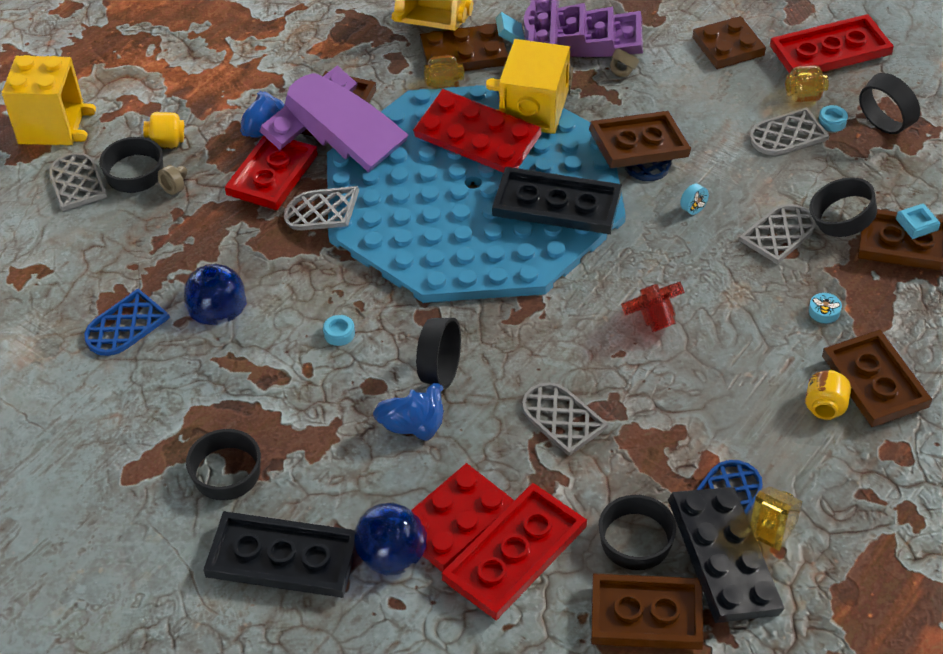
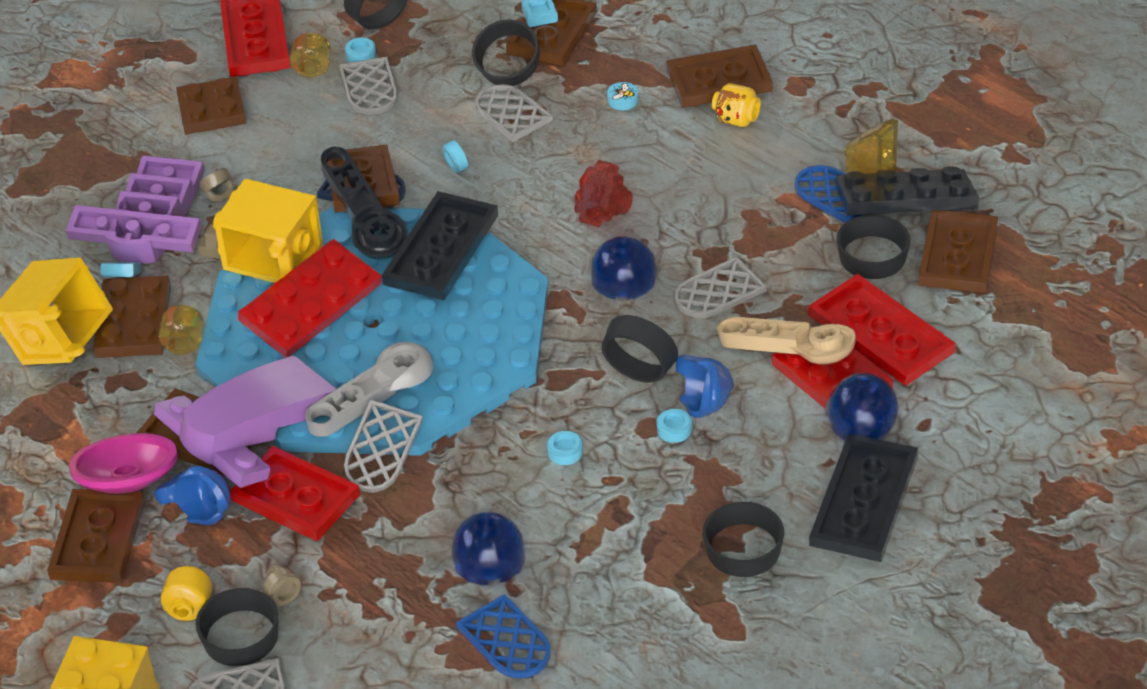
camera: 80 degrees left, 5 degrees down
none -> reddish brown plate [47,489,145,583]
none -> dark pink dish [69,433,178,494]
none -> light grey beam [305,341,434,437]
none -> black beam [321,146,408,260]
none -> clear blue cylinder [591,236,657,300]
none -> medium azure tile [656,409,692,443]
none -> tan beam [717,317,856,364]

